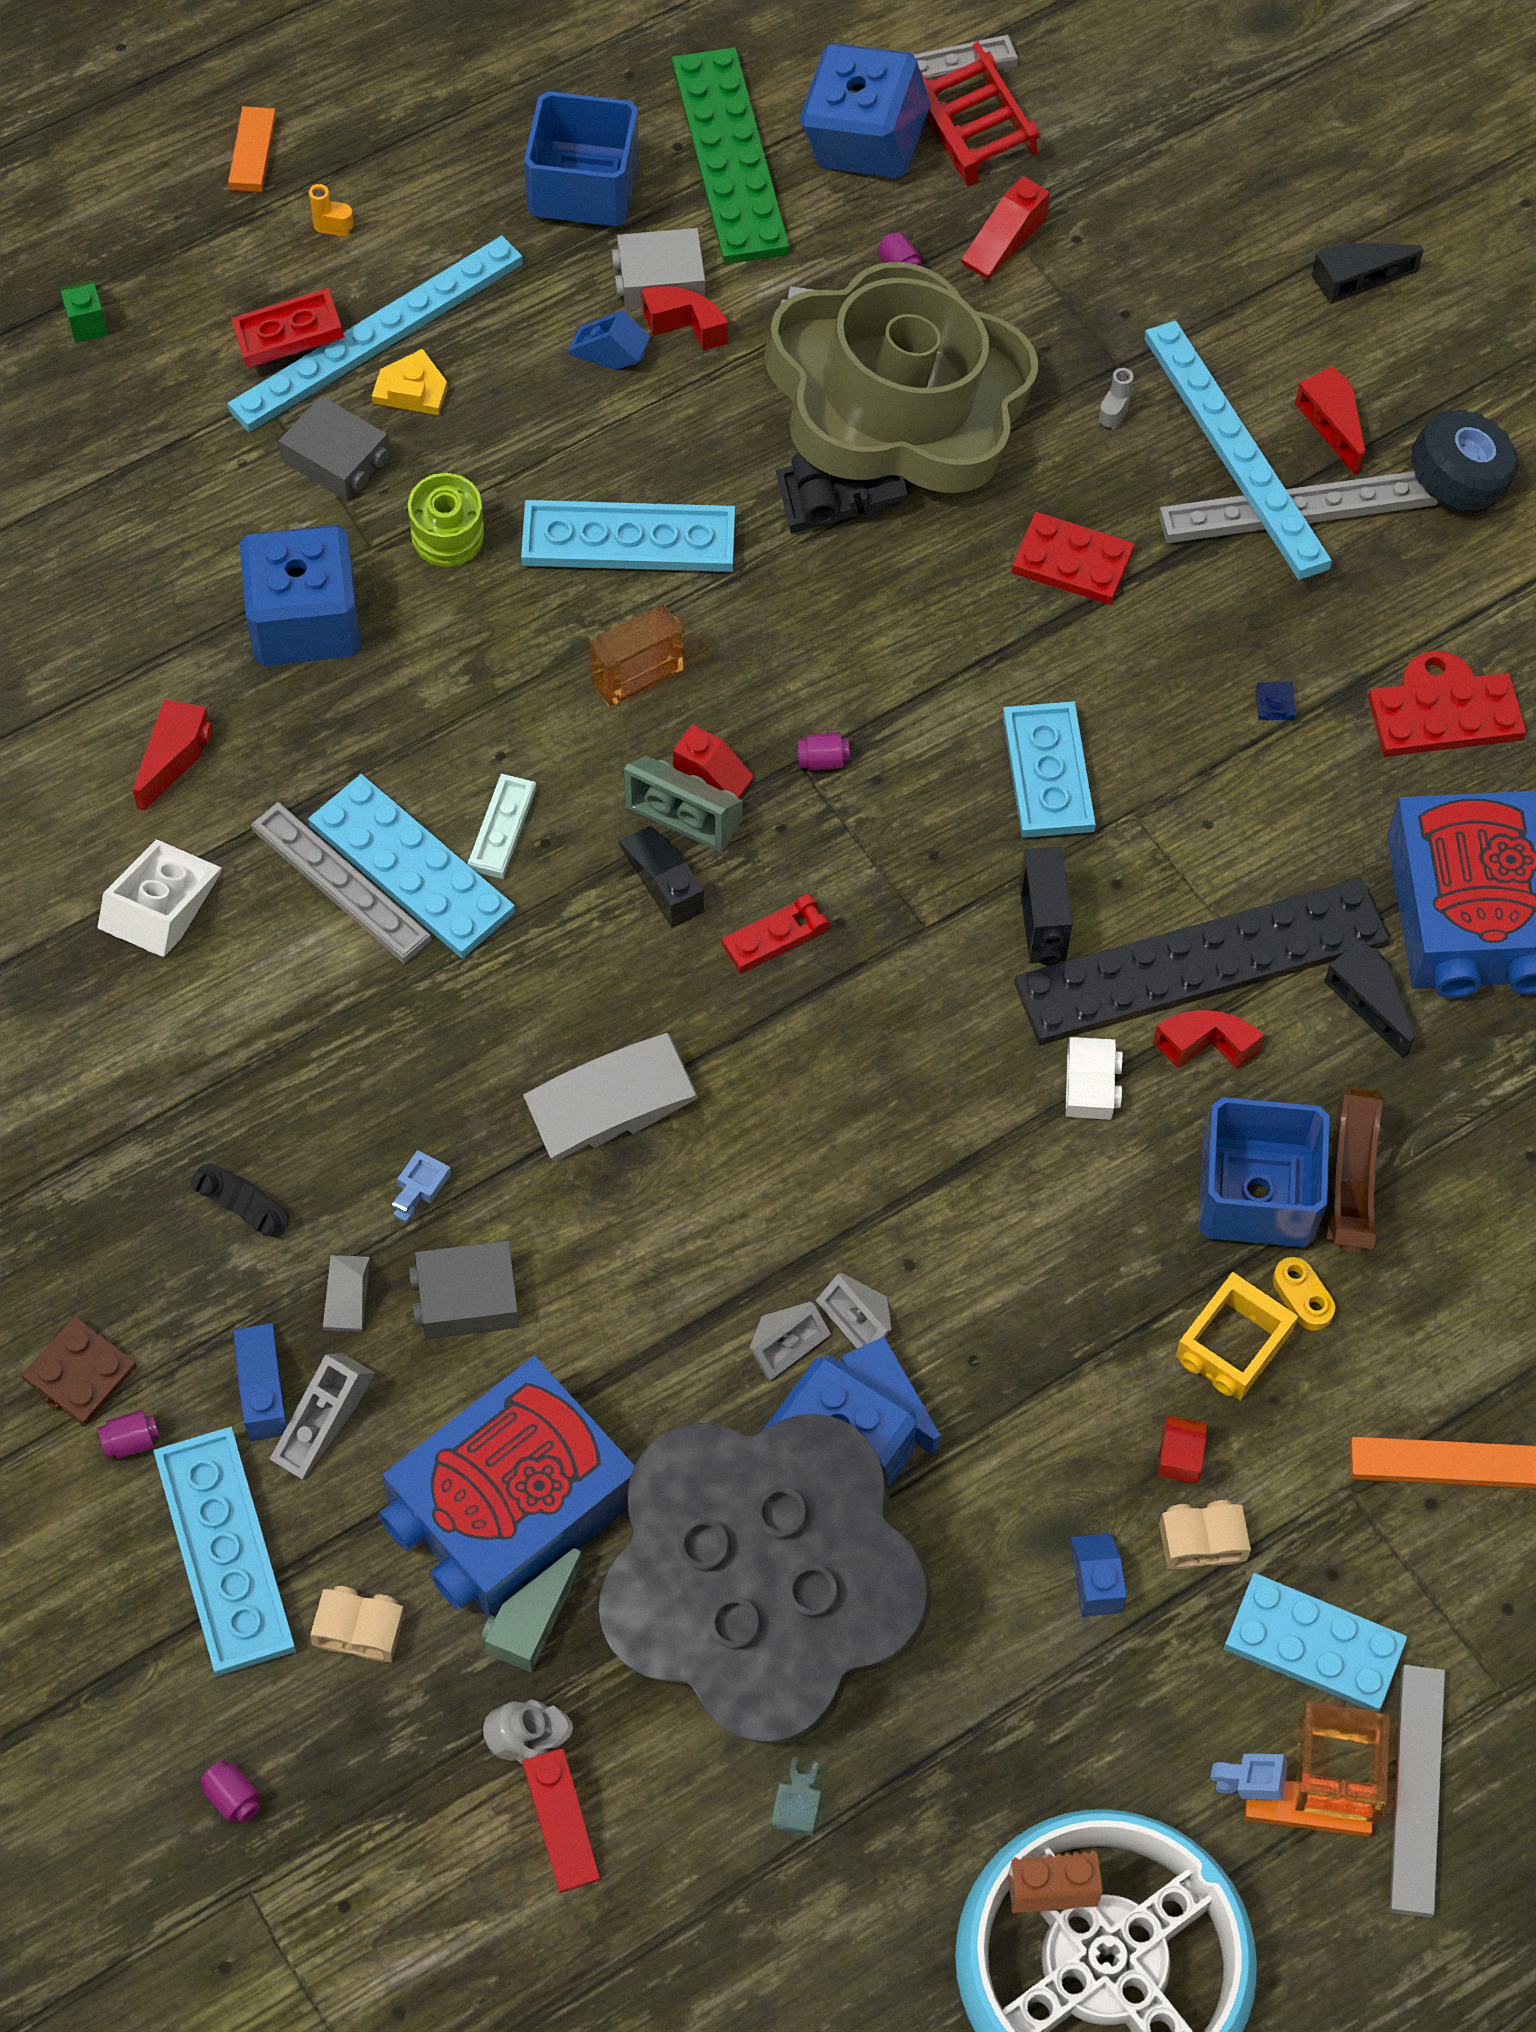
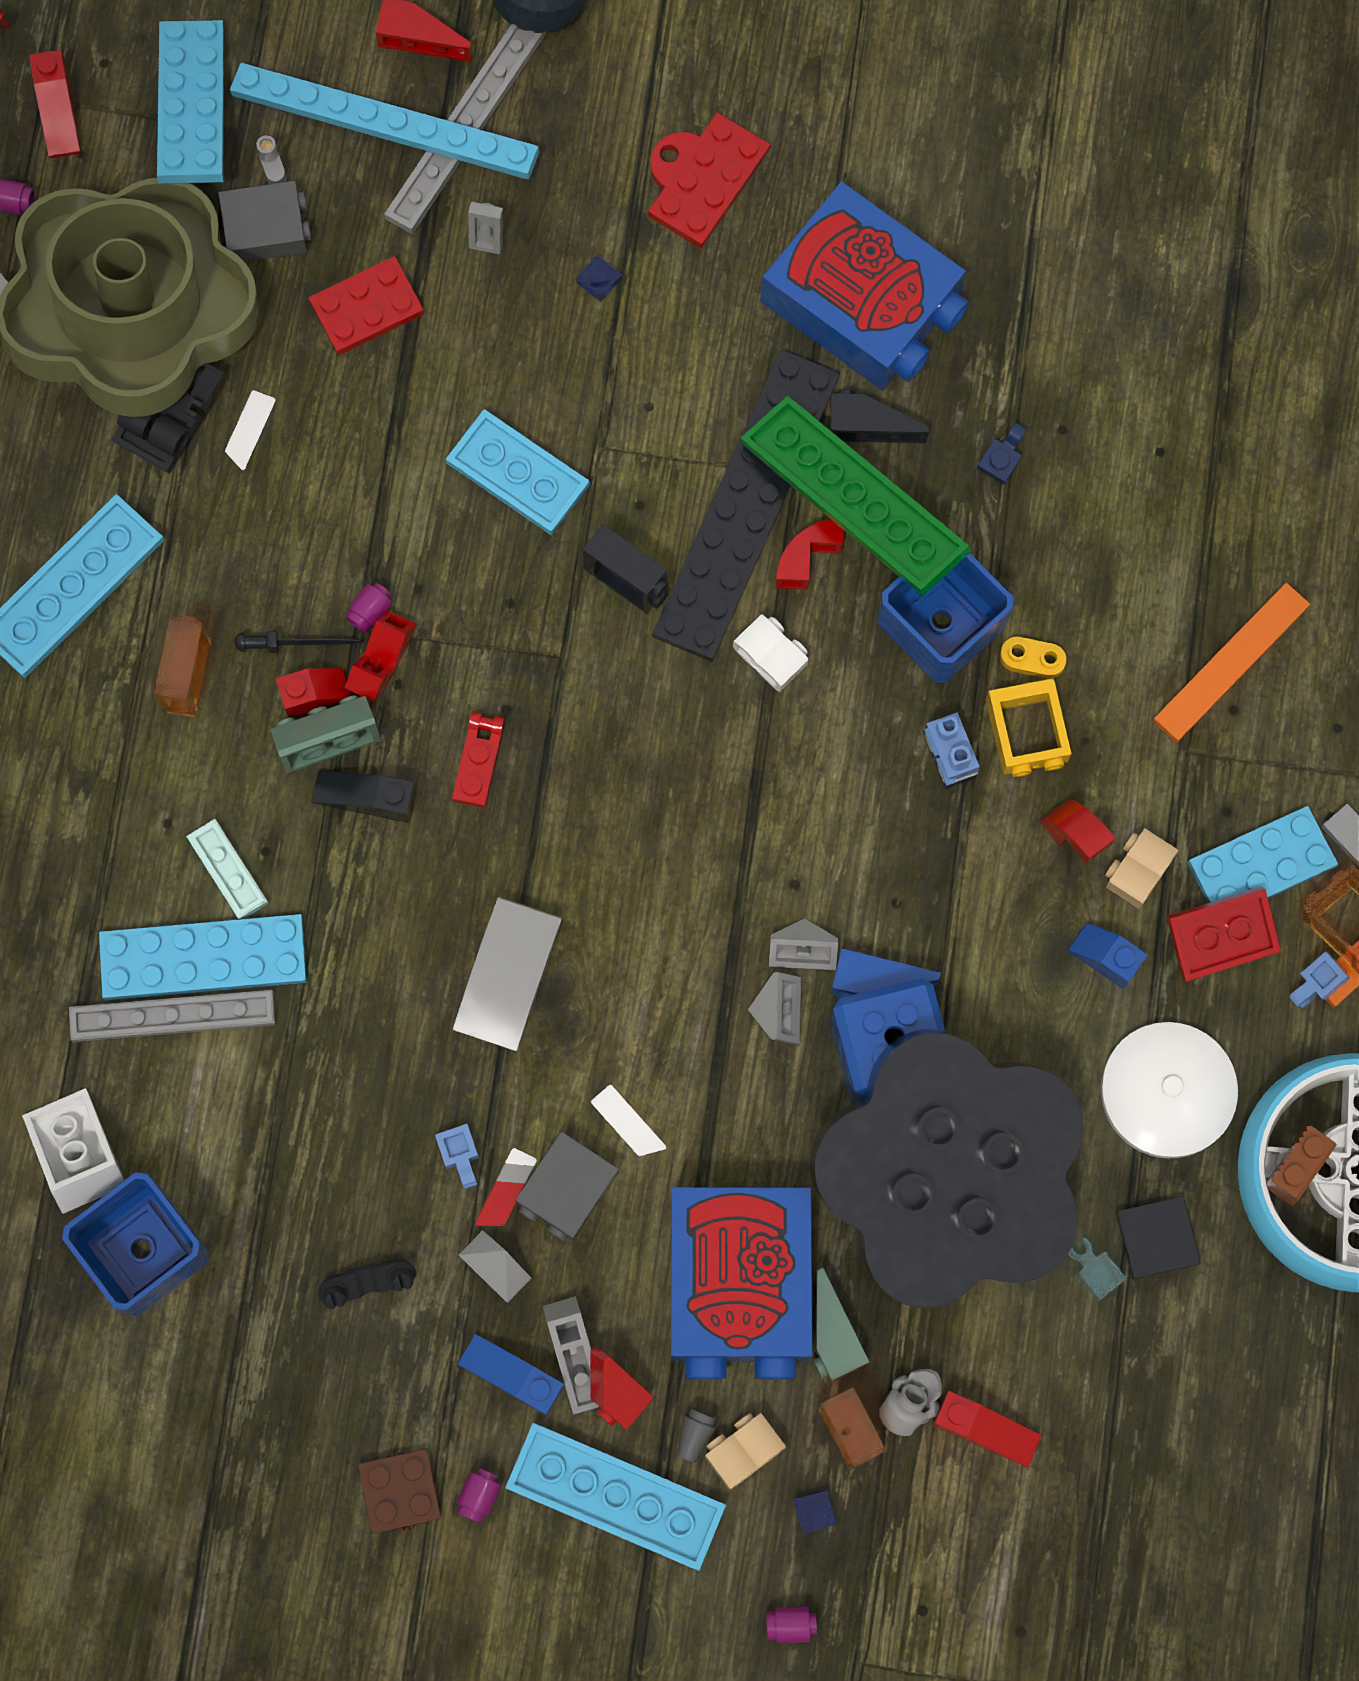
camera: 50 degrees left, 15 degrees up
reddish brown arch [1324,1086,1383,1253] -> none
none -> blue plate [62,1172,209,1317]
none -> medium azure plate [157,20,224,184]
none -> dark grey brick [219,181,311,262]
none -> white sticker [225,390,276,470]
none -> black sword [234,631,363,653]
none -> red brick [345,610,417,702]
none -> light grey plate [468,202,503,254]
none -> sticker [476,1148,537,1226]
none -> red slope [590,1347,654,1430]
none -> white sticker [591,1085,666,1156]
none -> dark grey cone [676,1407,717,1463]
none -> green plate [741,396,971,597]
none -> clear blue plate [793,1490,837,1534]
none -> clear orange window [818,1387,886,1471]
none -> medium blue hips [923,713,980,789]
none -> dark blue plate [977,423,1026,485]
none -> white dish [1101,1022,1238,1158]
none -> black tile [1116,1197,1201,1279]
none -> red plate [1166,886,1281,982]

